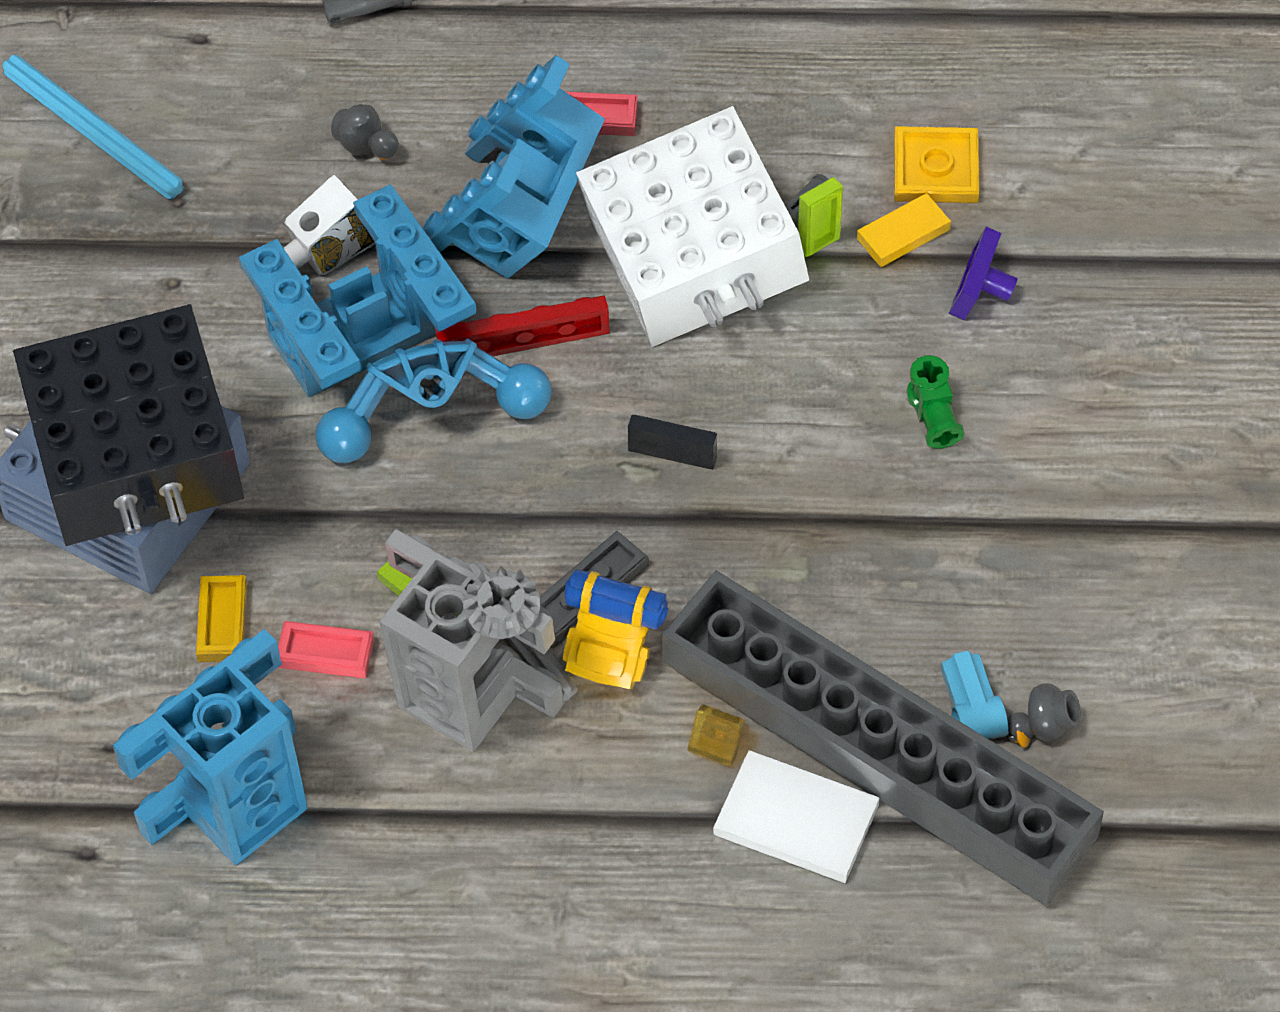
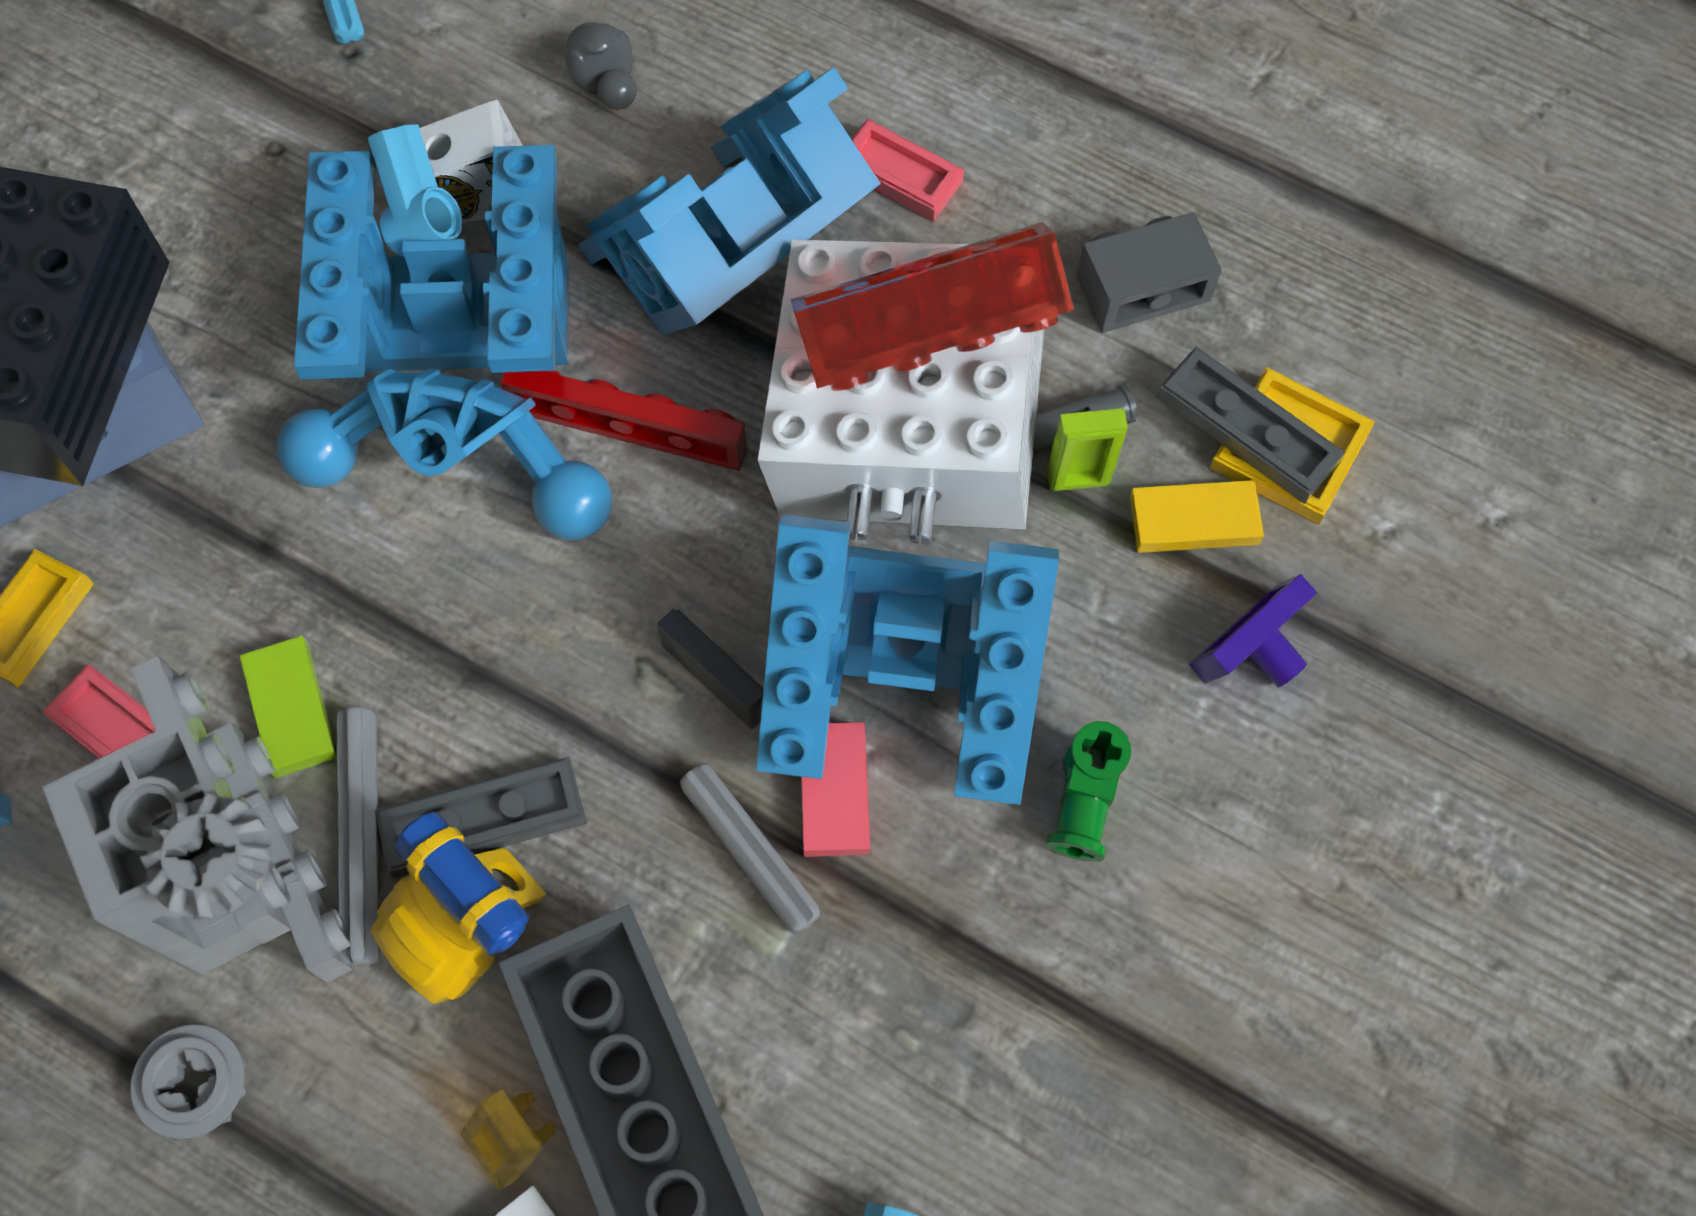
camera: 25 degrees right, 10 degrees up
none -> light grey gear [131,1025,248,1140]
none -> medium azure piece [368,124,463,257]
none -> light grey axle [680,763,820,934]
none -> dark azure piece [756,515,1059,805]
none -> clear red brick [790,222,1074,391]
none -> coral tile [802,722,870,857]
none -> dark grey brick [1076,212,1222,333]
none -> dark grey tile [1156,346,1345,504]

